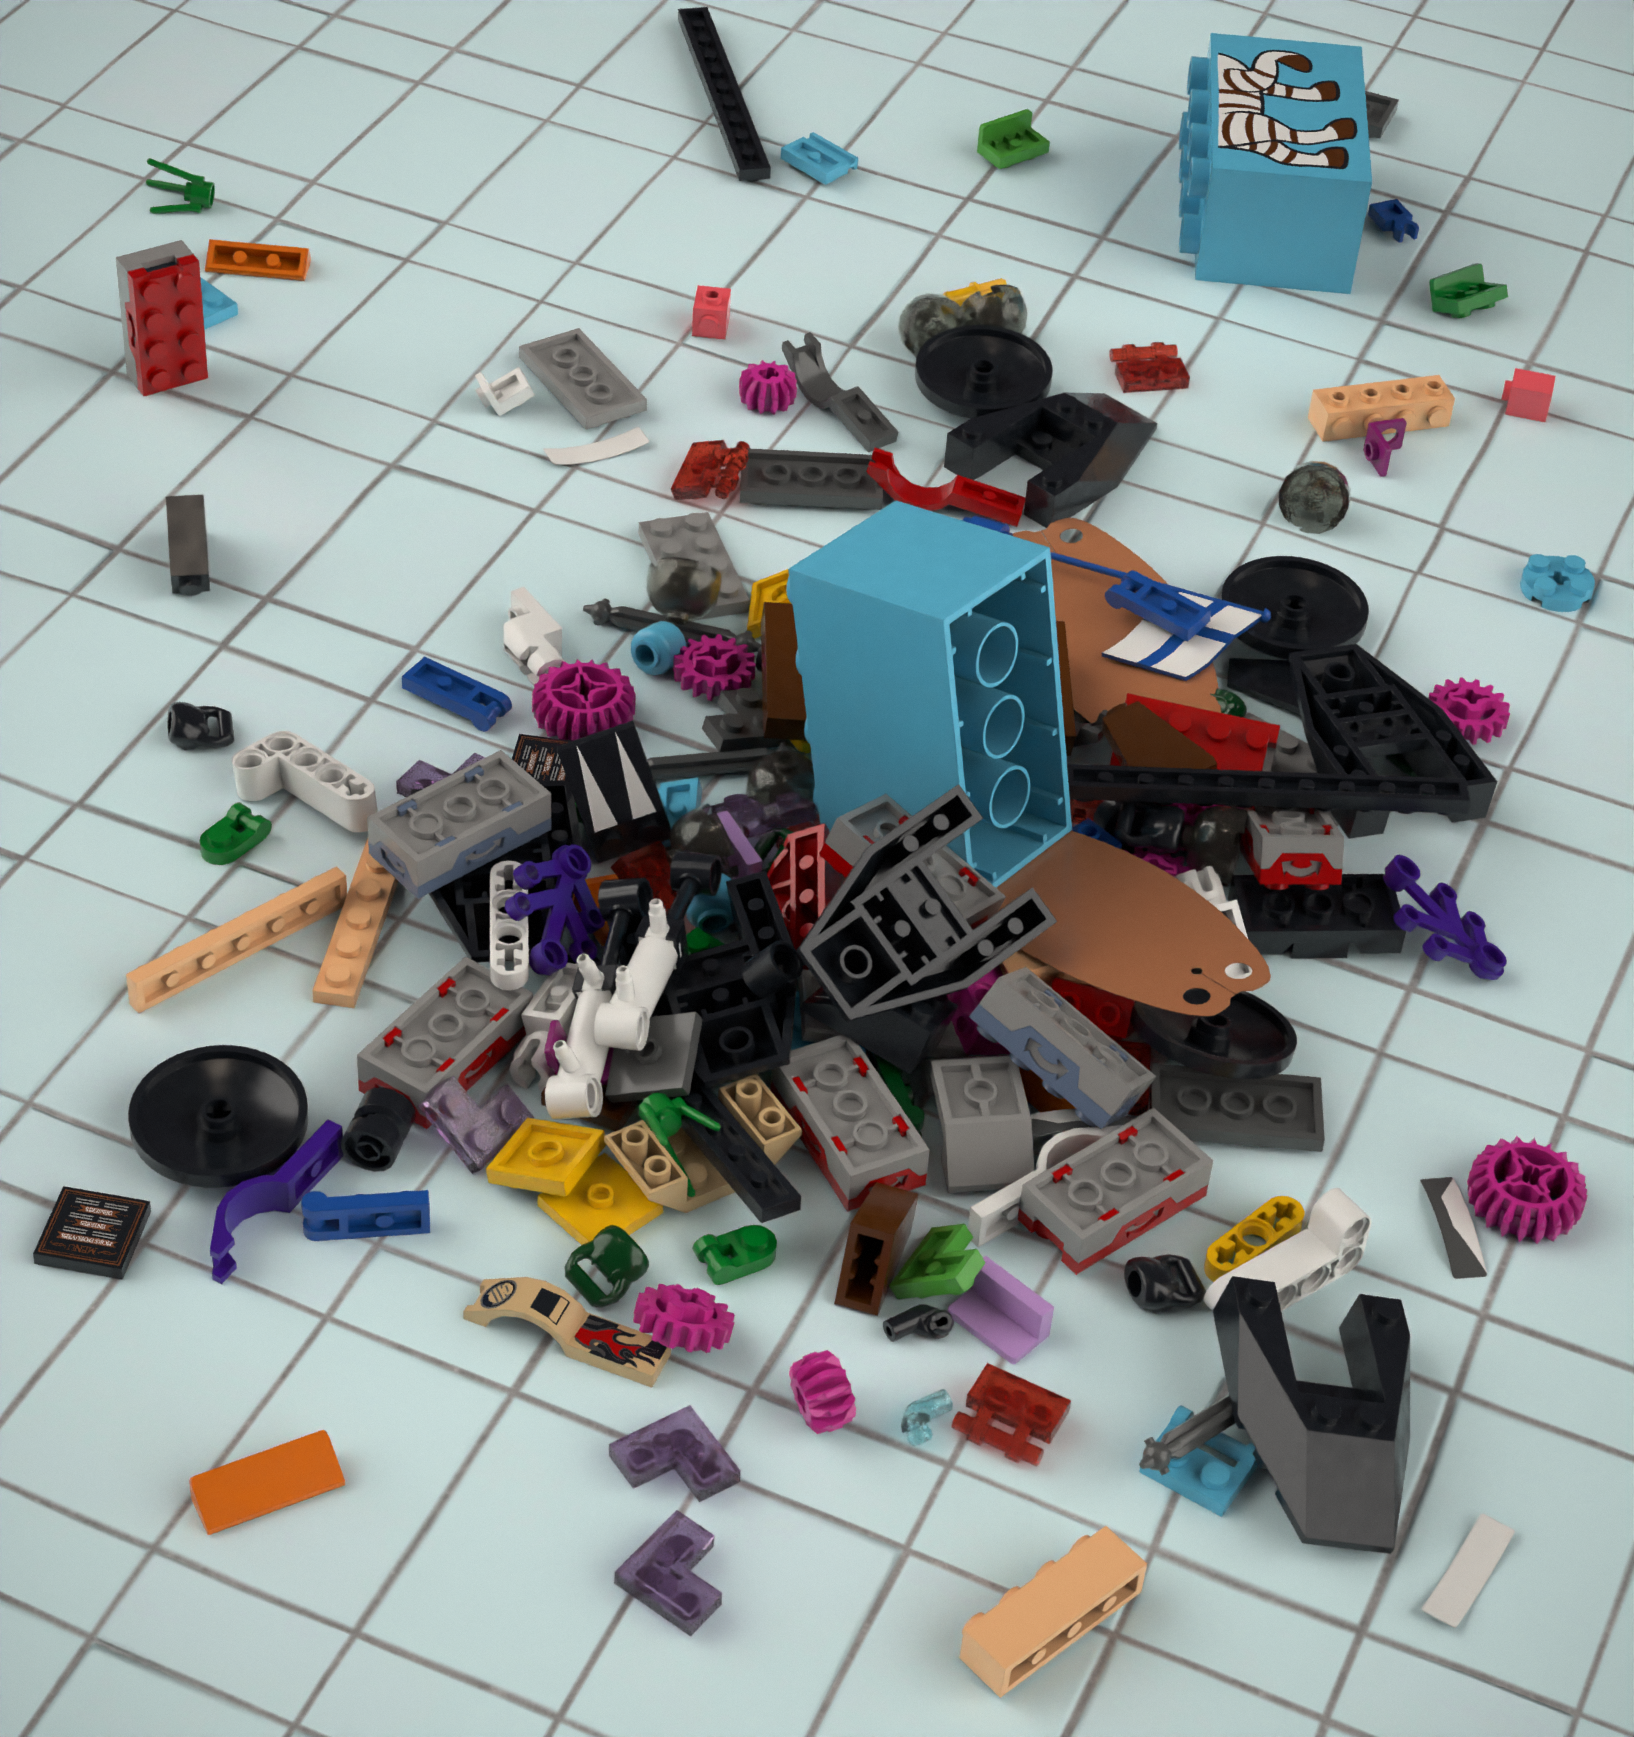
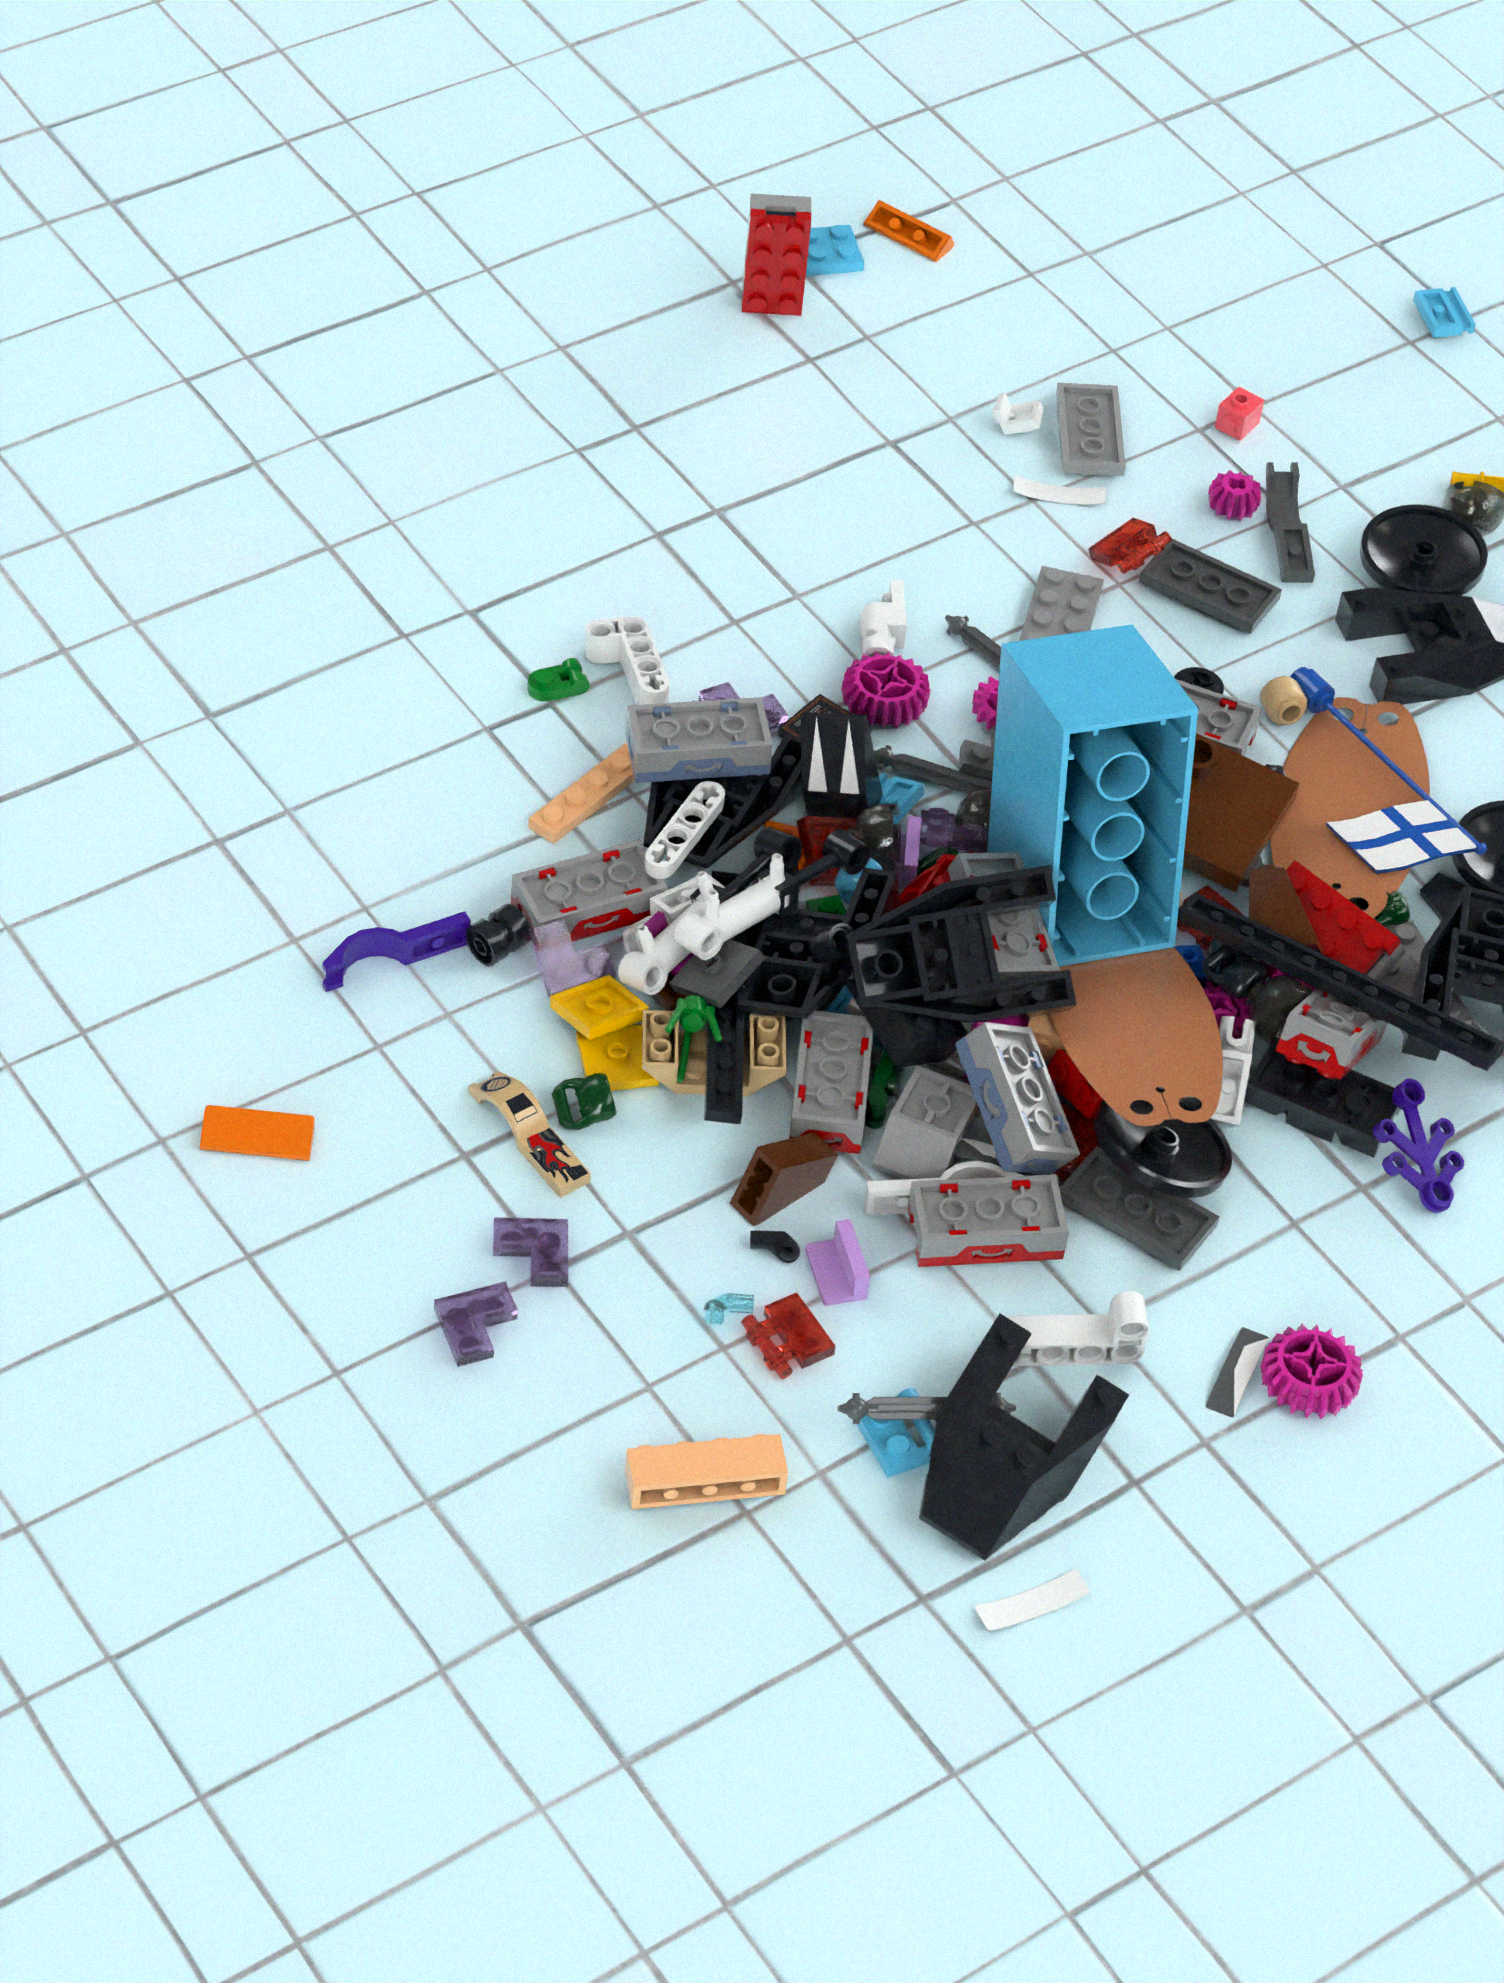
camera: 30 degrees right, 5 degrees up
black tile [33,1186,151,1279] -> none
light nougat plate [126,866,347,1013] -> none
black dish [128,1045,308,1188] -> none
green plant [146,158,215,214] -> none
black slope [166,495,210,596] -> none
black piece [167,702,234,750] -> none
blue plate [301,1190,430,1241] -> none
blue plate [402,656,512,732] -> none
dark purple plant [505,845,605,976] -> none
medium azure head [631,621,687,675] -> none
dark pink gear [633,1284,735,1353] -> none
clear smoke cylinder [646,557,723,625] -> none
black plate [678,7,771,182] -> none
green plate [692,1225,777,1285] -> none
dark pink gear [789,1350,856,1434] -> none
red piece [866,447,1026,527] -> none
bright green plate [889,1224,986,1300] -> none
clear smoke cylinder [898,293,968,357] -> none
blue plate [1105,570,1211,642] -> none
black piece [1124,1254,1206,1314] -> none
yellow beam [1204,1196,1305,1282] -> none

